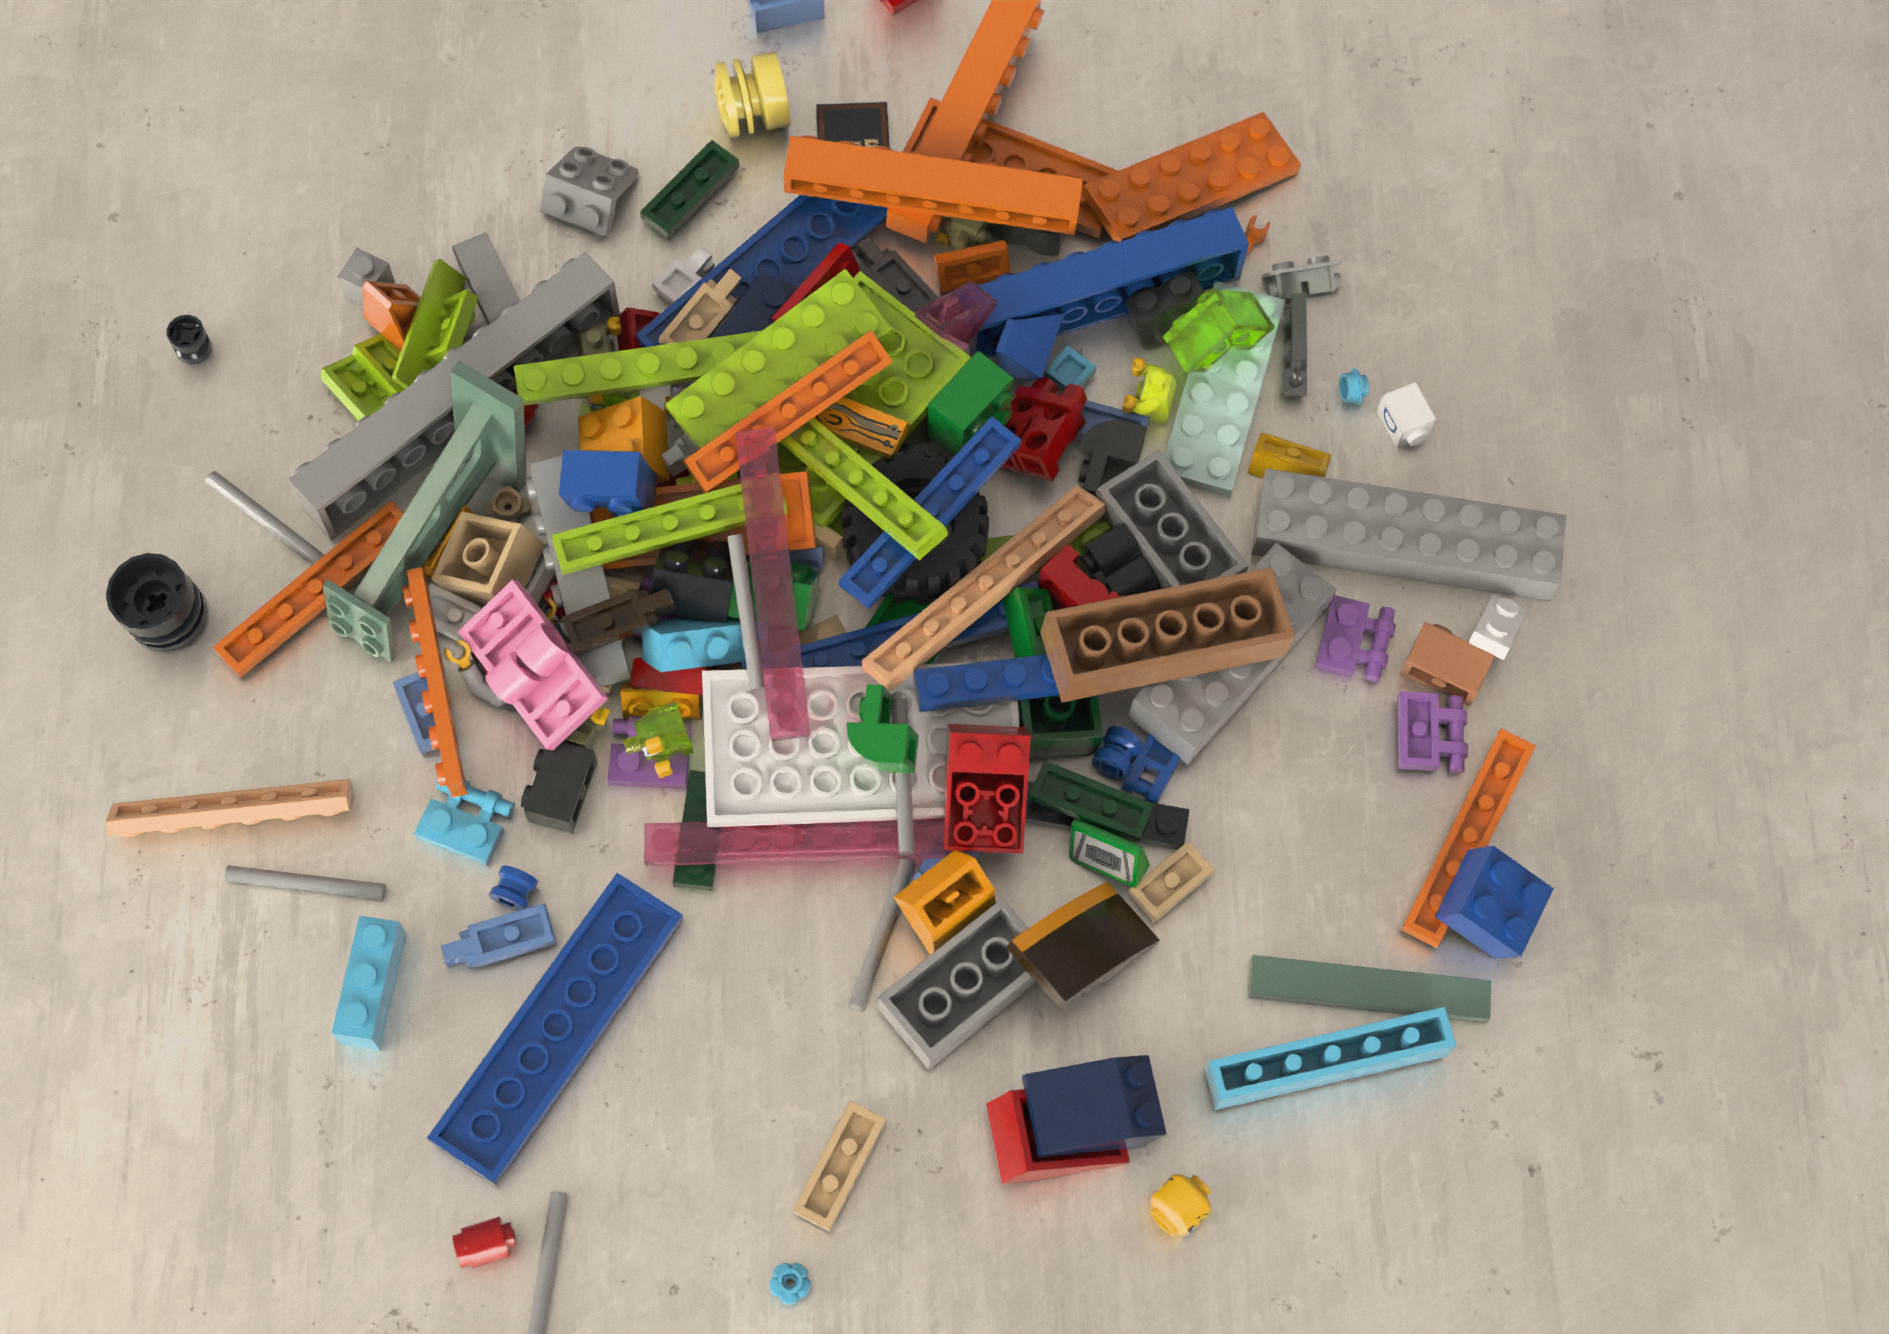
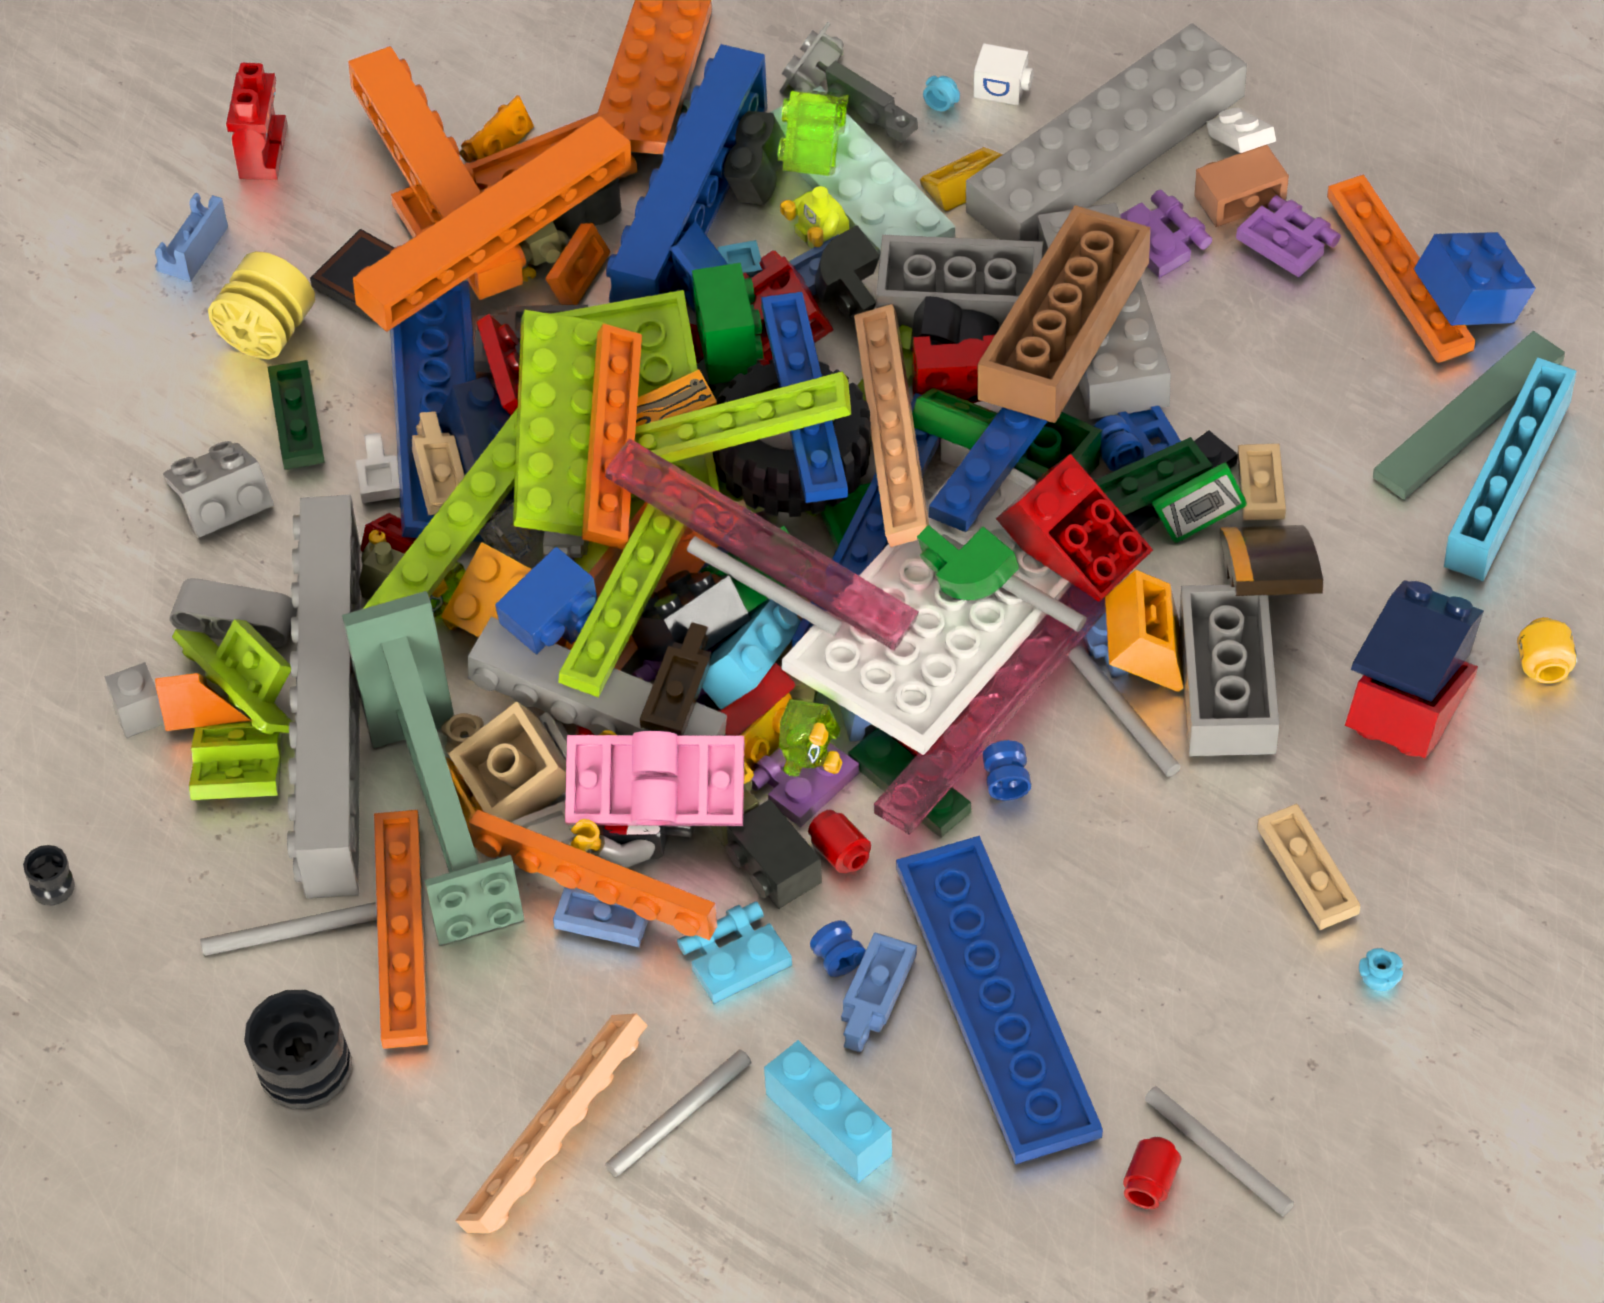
camera: 45 degrees left, 15 degrees down
clear pink slope [915,281,997,350] -> none
none -> light orange hinge [459,95,534,162]
none -> red brick [808,810,871,873]
none -> blue wheel [983,740,1031,801]

